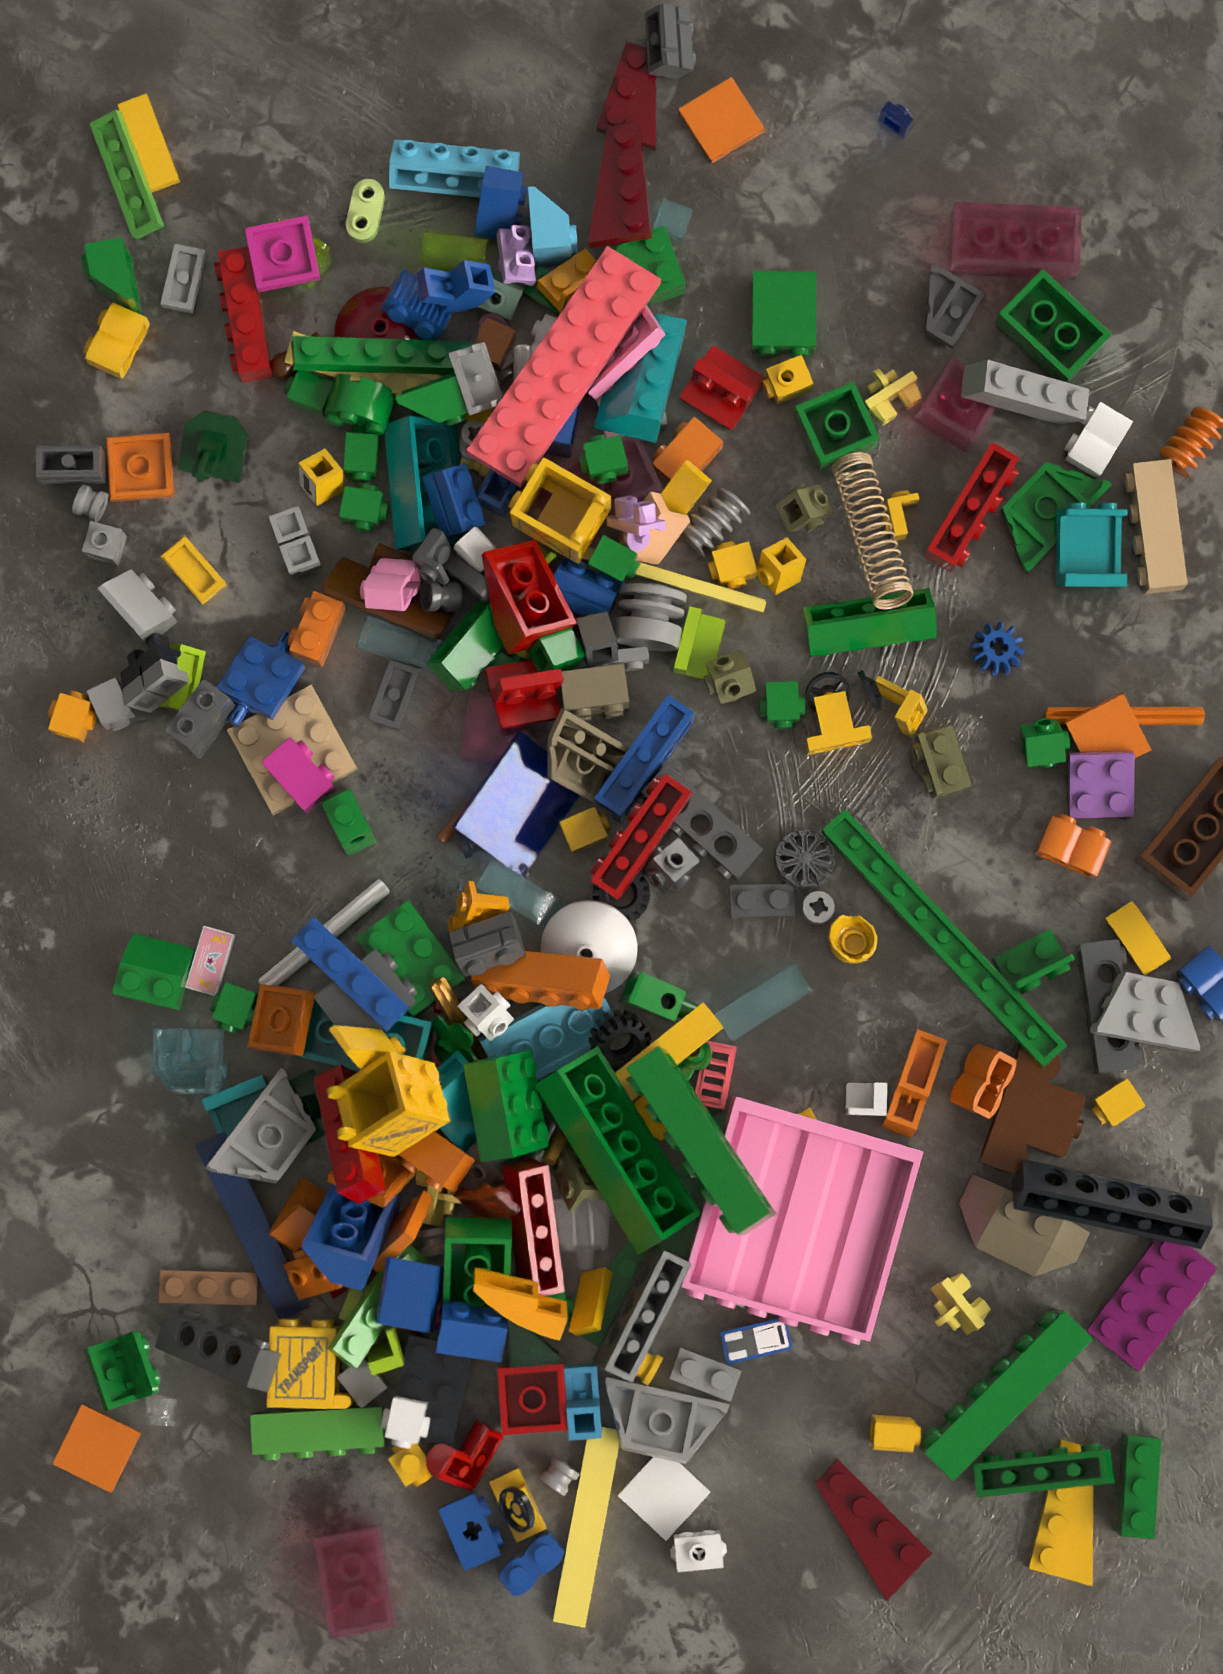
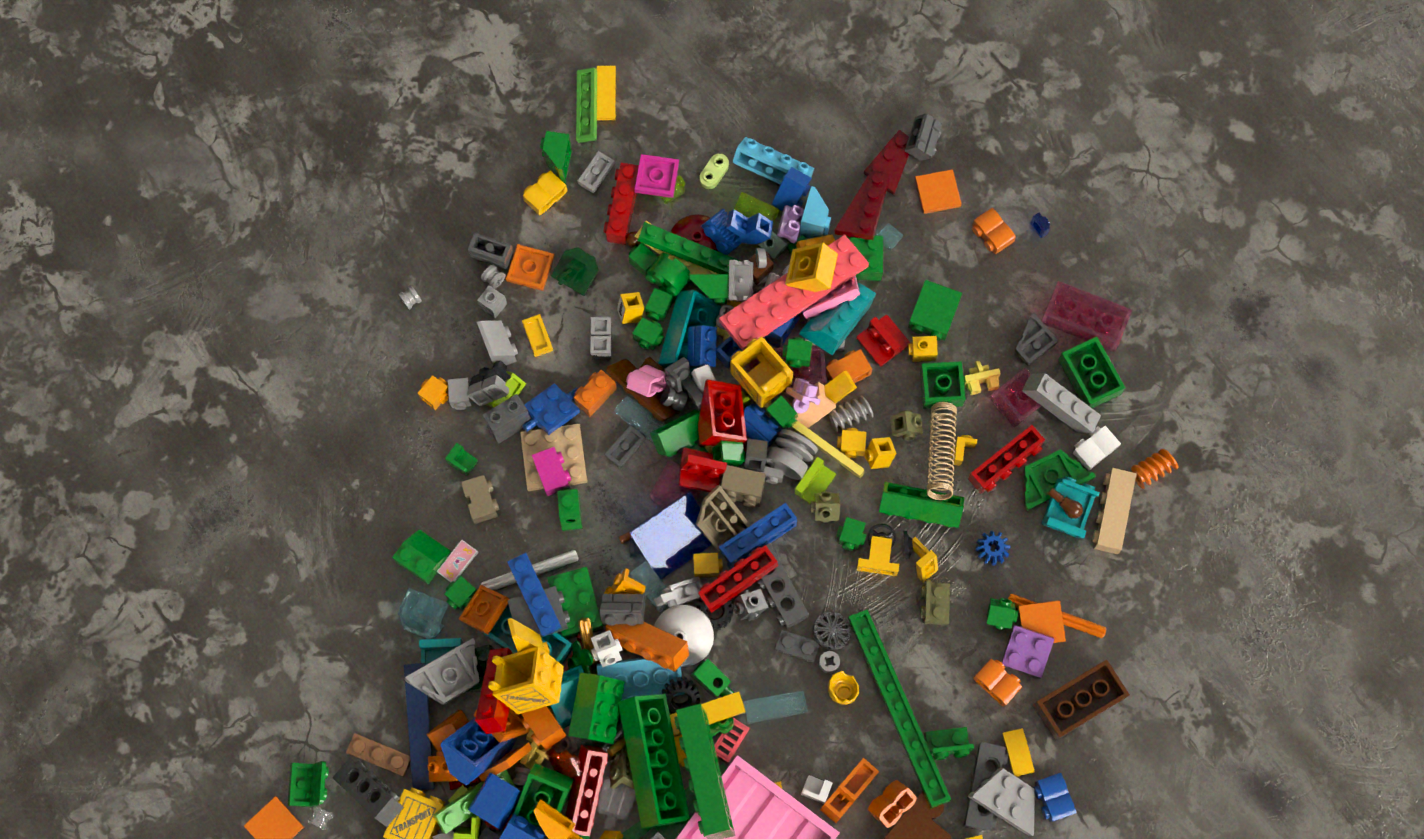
camera: 20 degrees right, 10 degrees down
none -> green panel [445,443,478,476]
none -> dark tan brick [461,475,500,524]
none -> light grey hinge [654,576,703,607]
none -> light grey tile [756,248,767,268]
none -> yellow slope [785,243,838,292]
none -> orange brick [972,208,1016,254]
none -> reddish brown piece [1048,488,1083,519]

